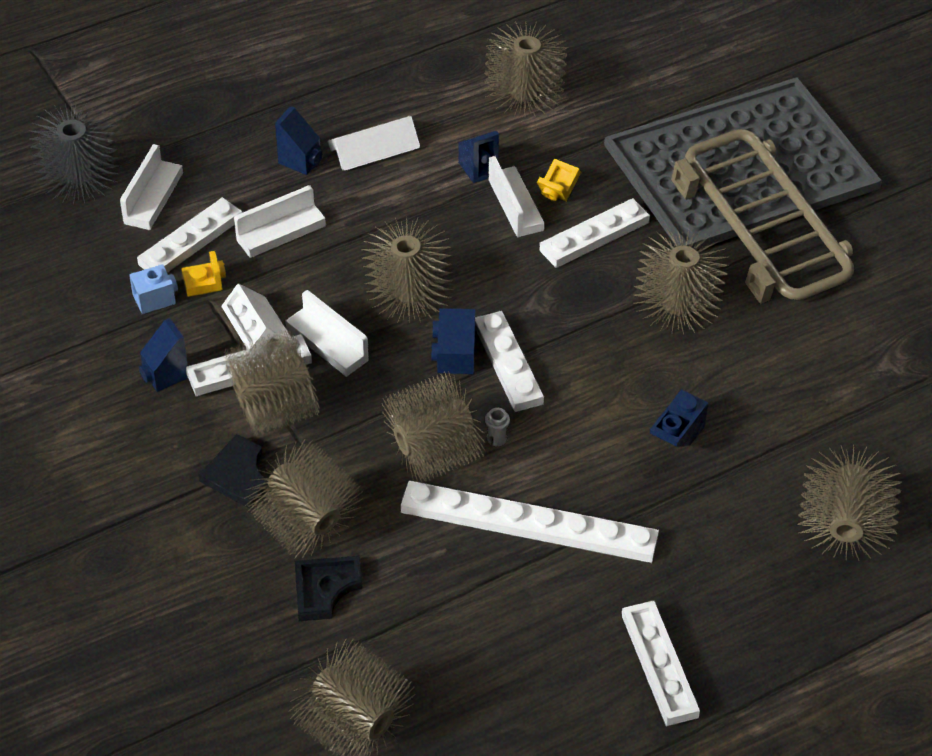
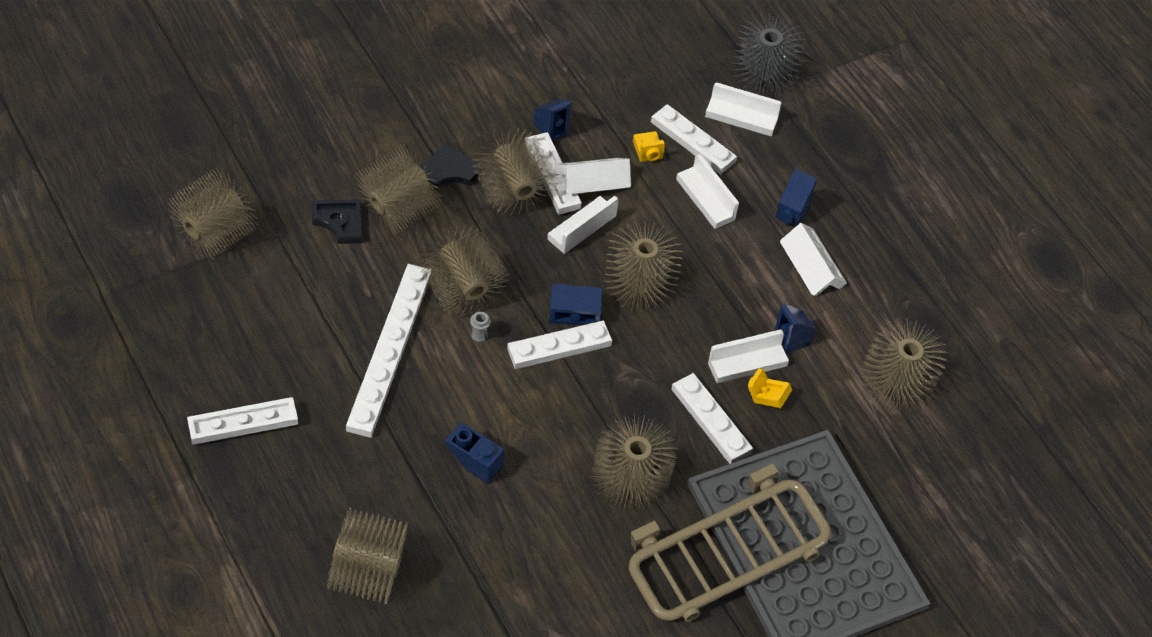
camera: 85 degrees right, 5 degrees up
light blue brick [129,264,178,314] -> none

